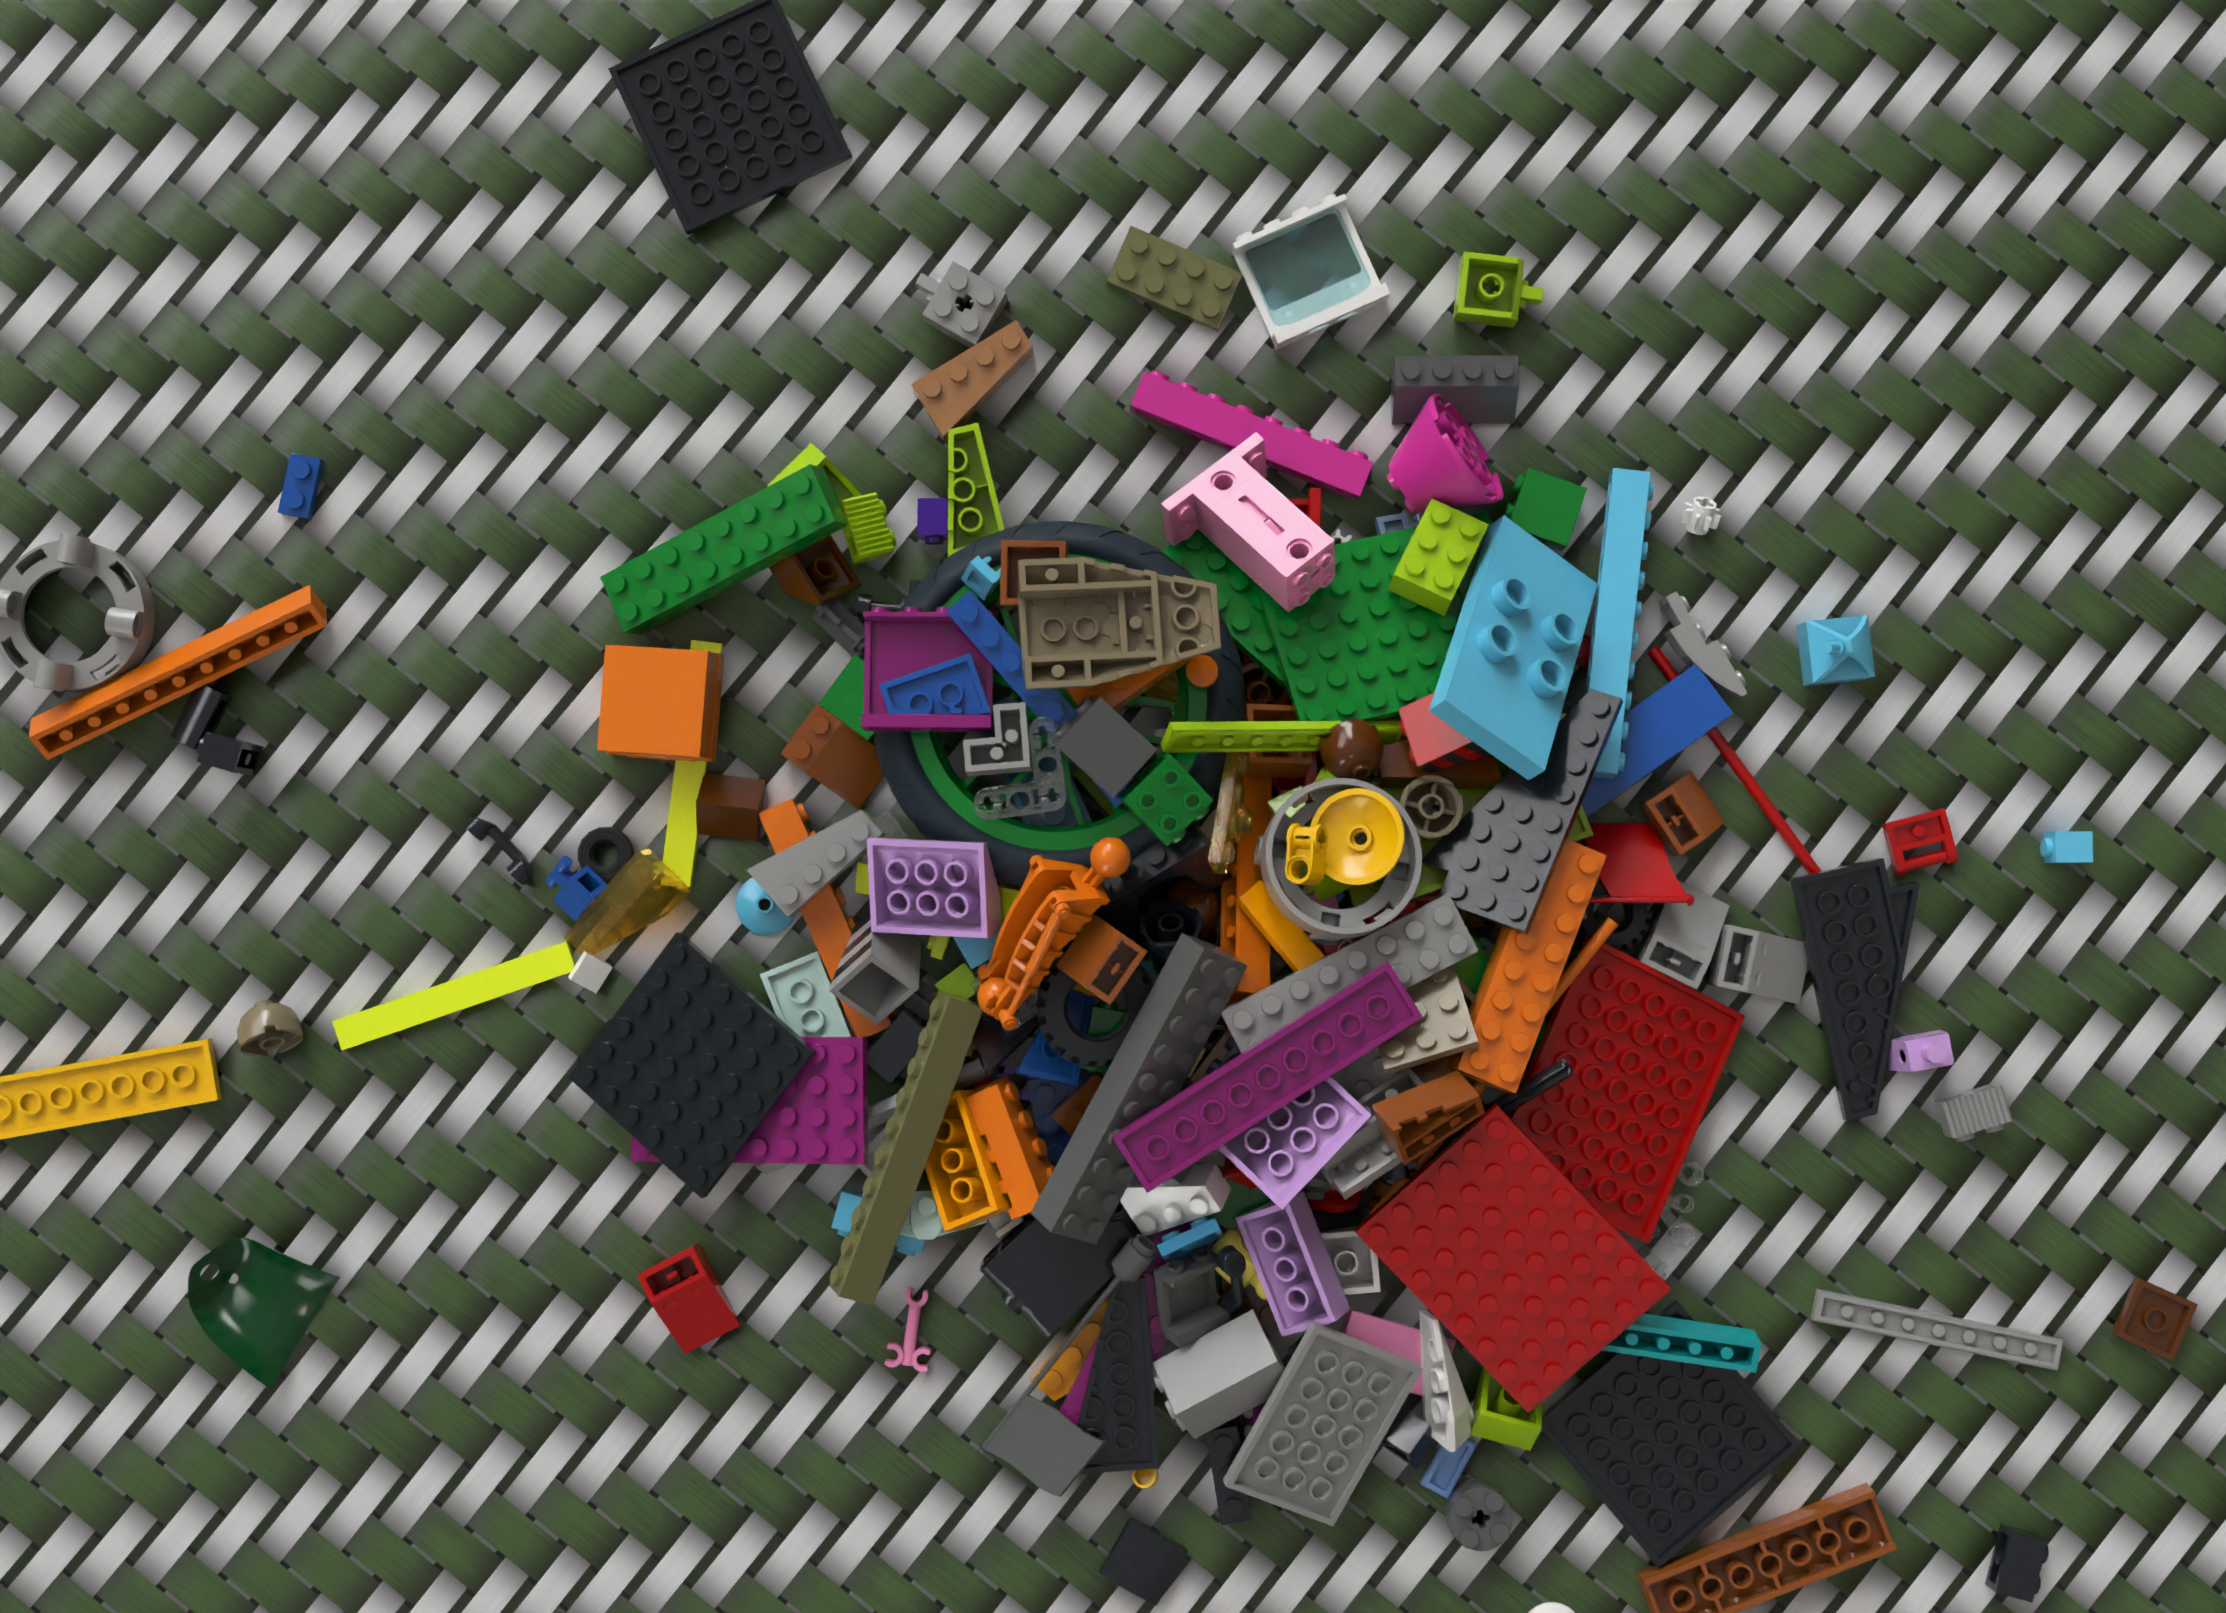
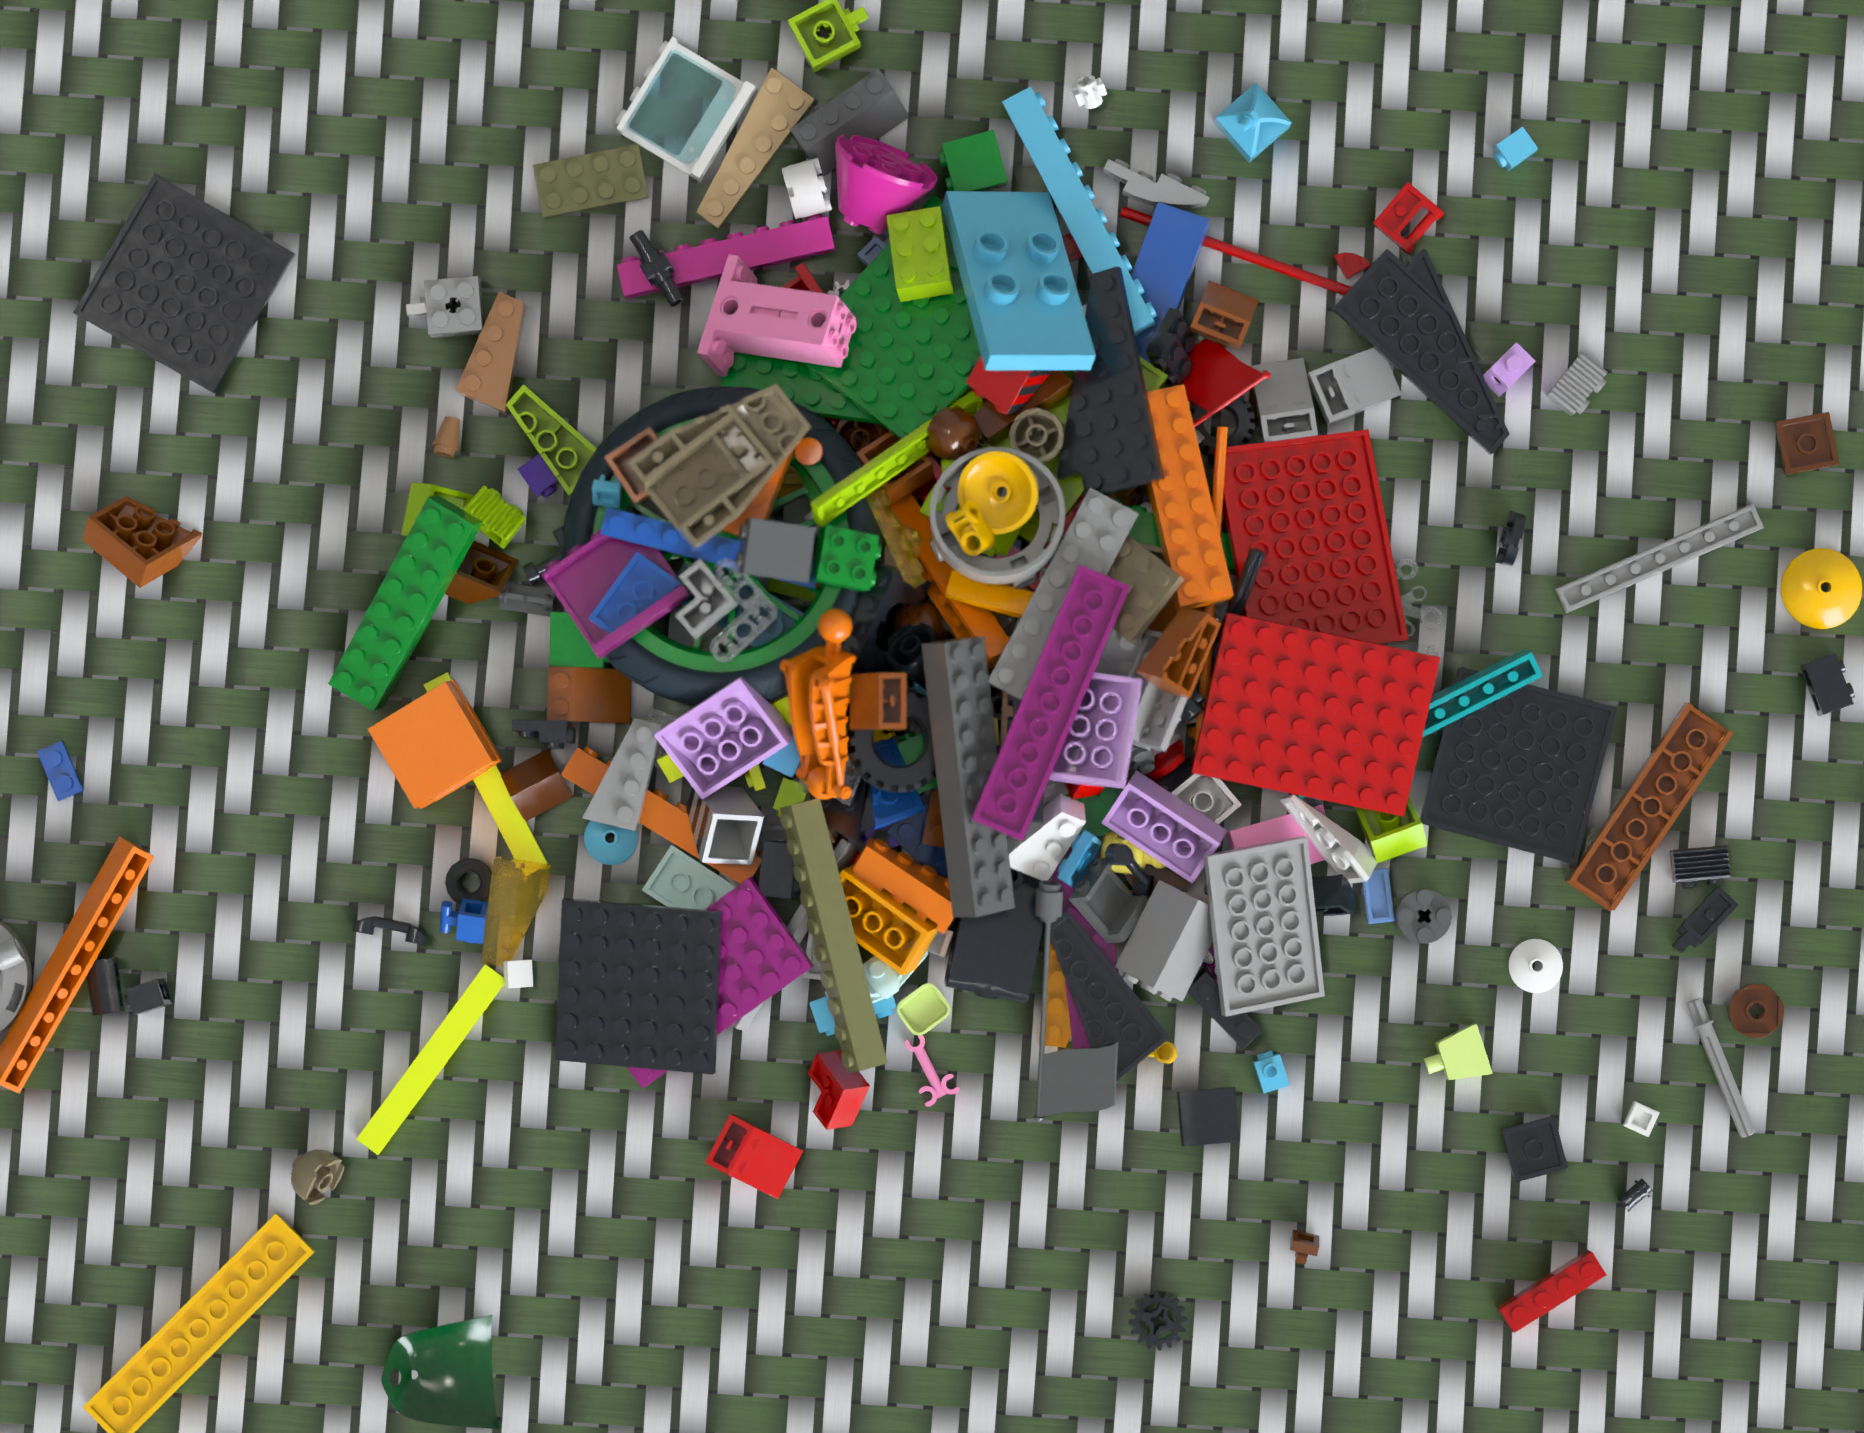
camera: 40 degrees left, 0 degrees up
none -> dark orange wedge [82,496,202,588]
none -> medium nougat cone [432,416,460,458]
none -> black plate [512,720,576,749]
none -> black pin [629,230,684,307]
none -> tan wing [697,68,815,229]
none -> white brick [782,158,832,219]
none -> red panel [808,1050,870,1130]
none -> yellowish green piece [897,983,950,1036]
none -> black plate [1145,308,1196,386]
none -> medium azure brick [1252,1050,1290,1093]
none -> red tile [1334,252,1371,280]
none -> black plate [1495,511,1526,566]
none -> yellow dish [1780,548,1862,629]

